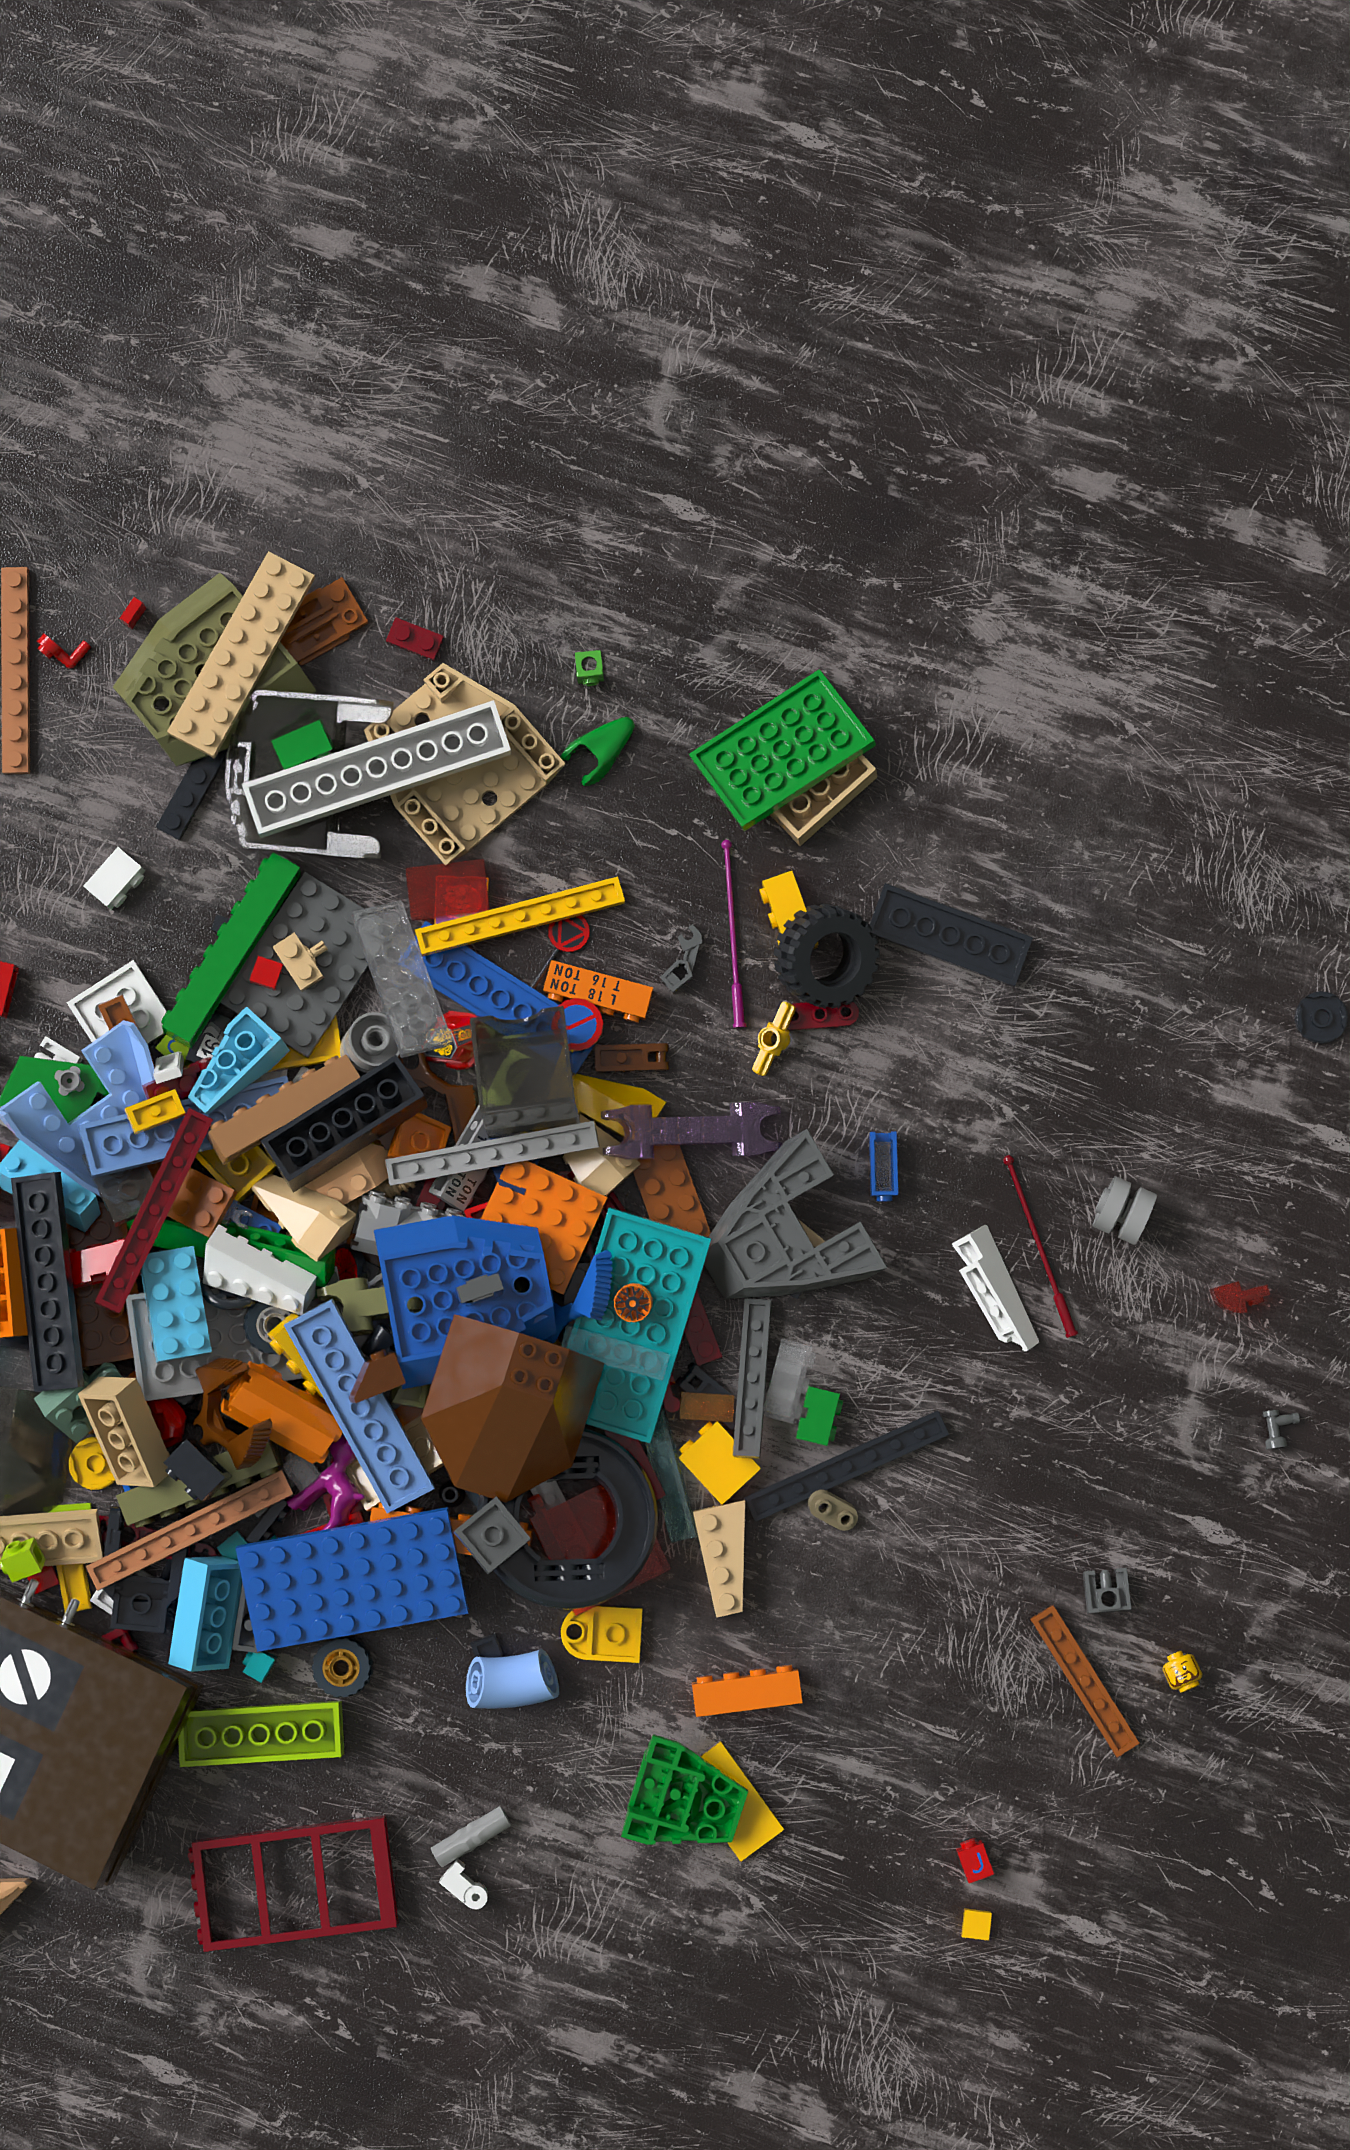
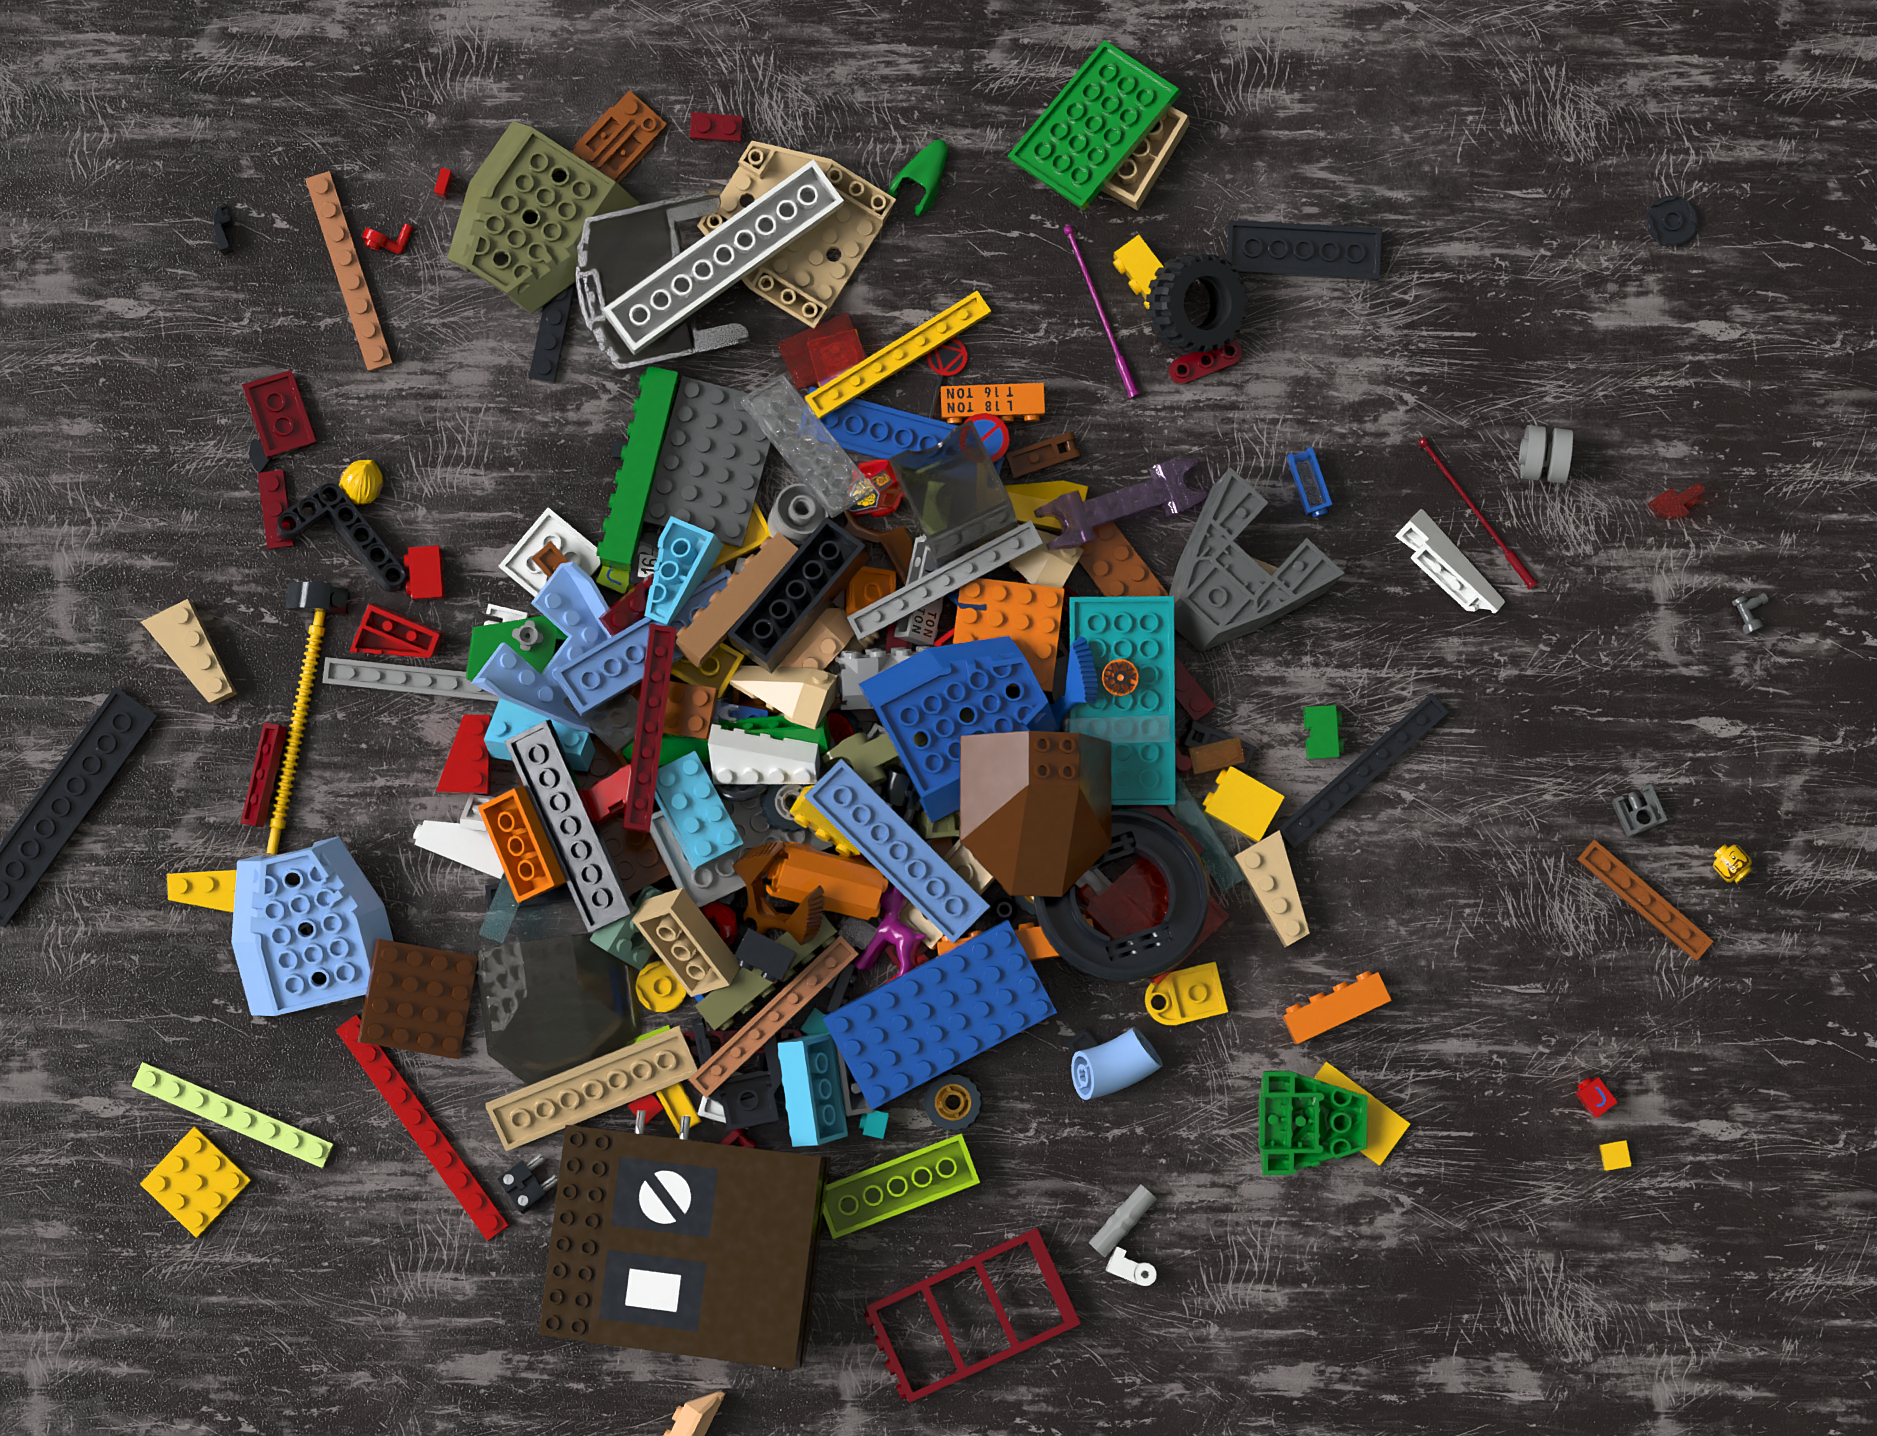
camera: 20 degrees left, 0 degrees up
lime brick [0,1537,46,1583] -> none
white brick [84,847,145,910] -> none
yellow plate [125,1089,185,1135] -> none
white tile [153,1051,184,1084] -> none
tan plate [167,551,315,758] -> none
red tile [249,956,284,990] -> none
green brick [271,719,335,770] -> none
tan plate [273,932,328,992] -> none
reddish brown slope [349,1350,406,1403] -> none
dark grey plate [453,1497,531,1574] -> none
dark grey brick [456,1273,504,1303] -> none
bright green bracket [575,650,604,686] -> none
dark grey piece [660,924,702,994] -> none
dark grey plate [733,1299,772,1459] -> none
yellow axle [752,1002,796,1076] -> none
clear brick [764,1338,816,1424] -> none
dark tan plate [808,1490,858,1531] -> none

